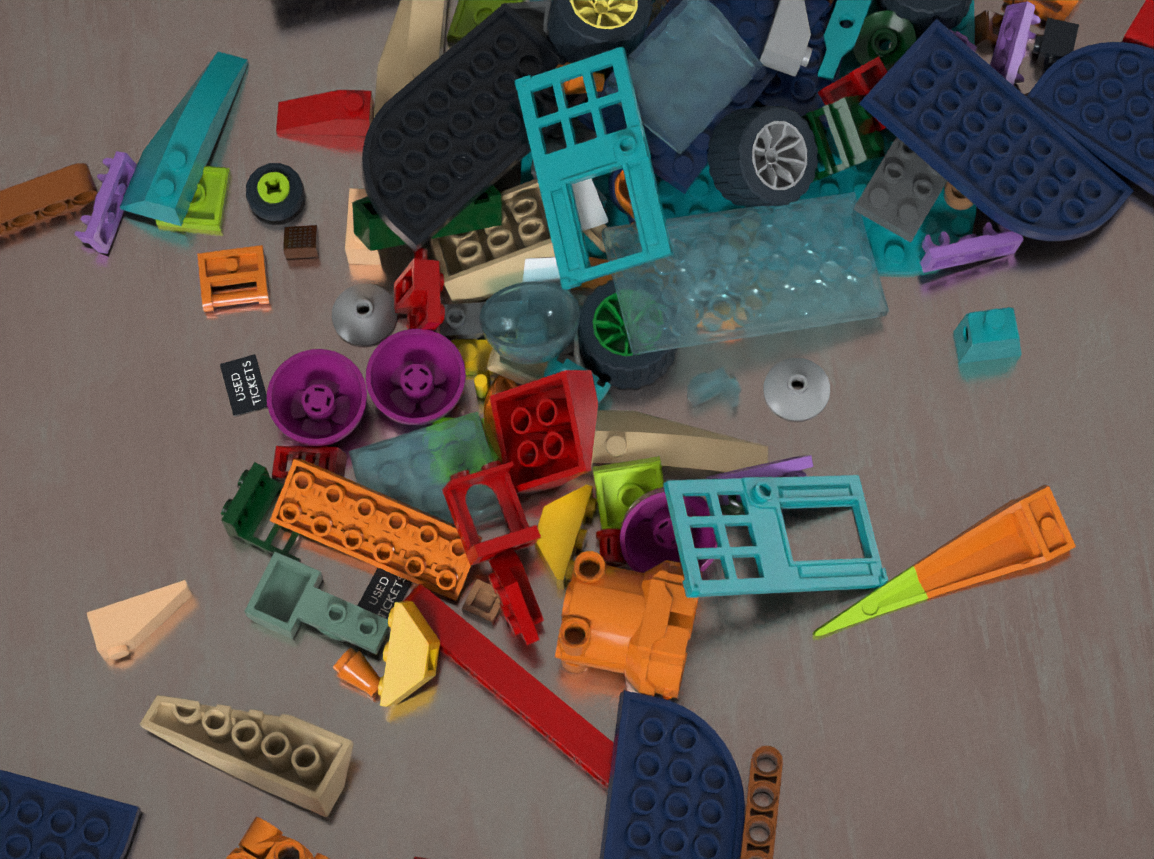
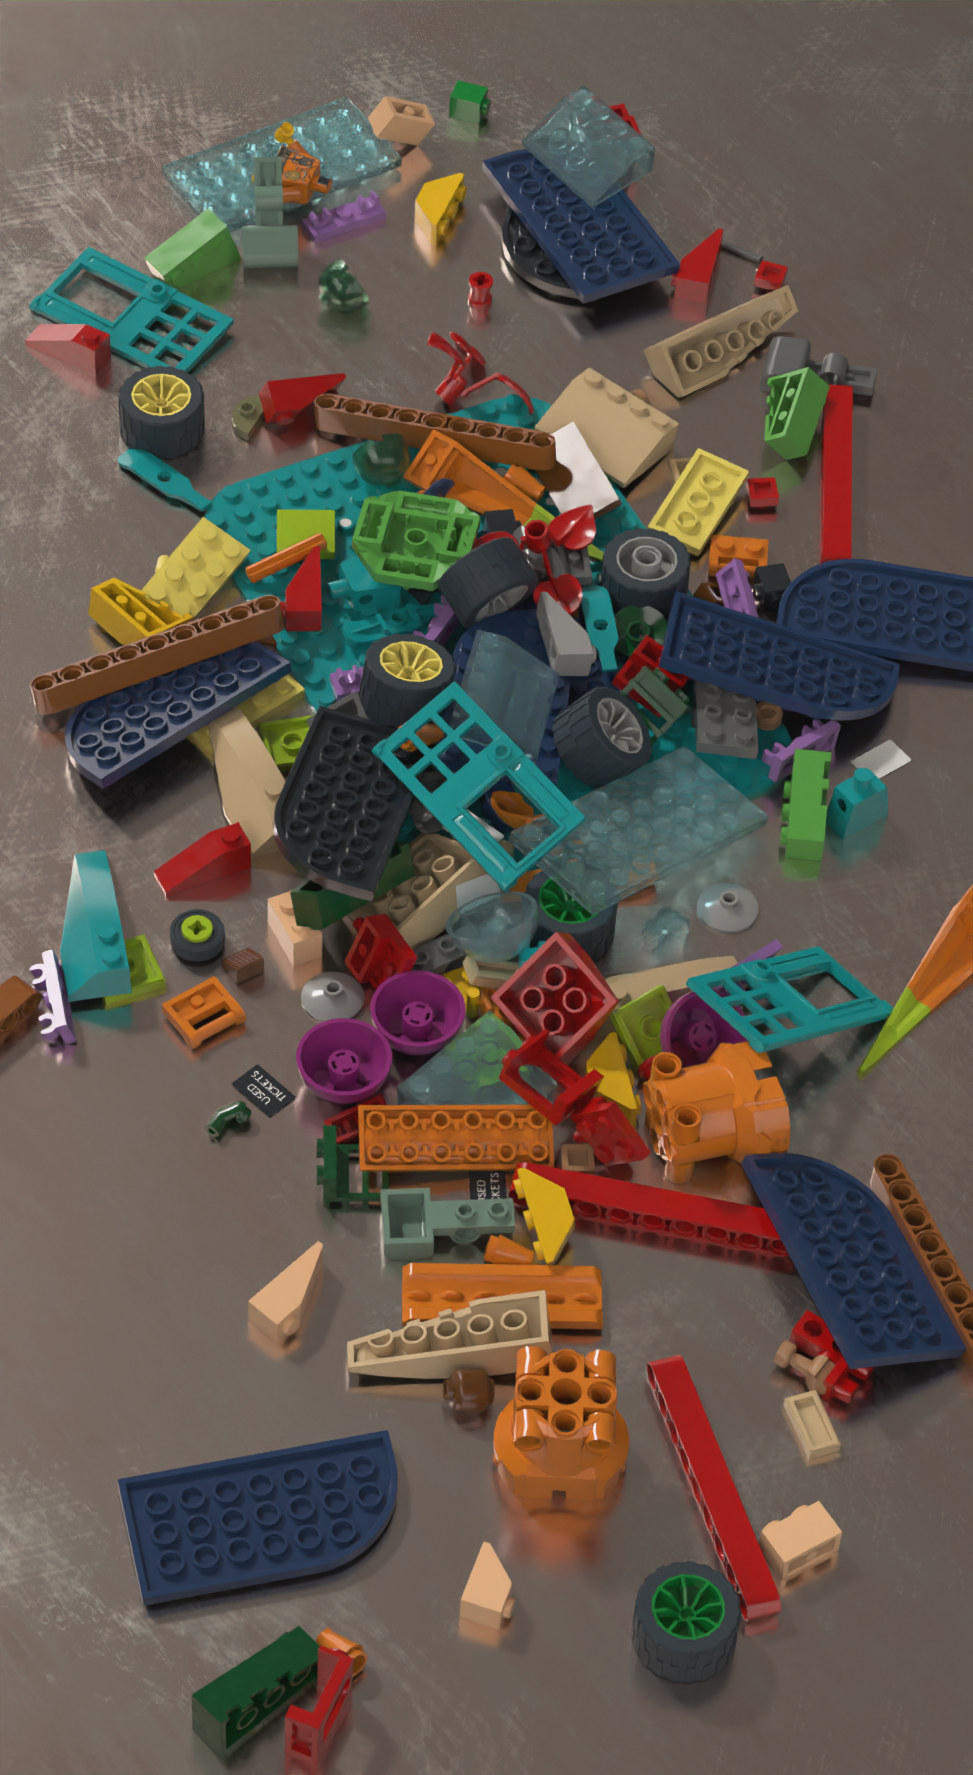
camera: 35 degrees left, 20 degrees down
none -> dark green arm [205,1100,252,1137]
none -> orange plate [402,1263,603,1329]
none -> reddish brown head [442,1368,495,1413]
none -> bright green wedge [780,749,832,861]
none -> white sticker [851,740,911,779]

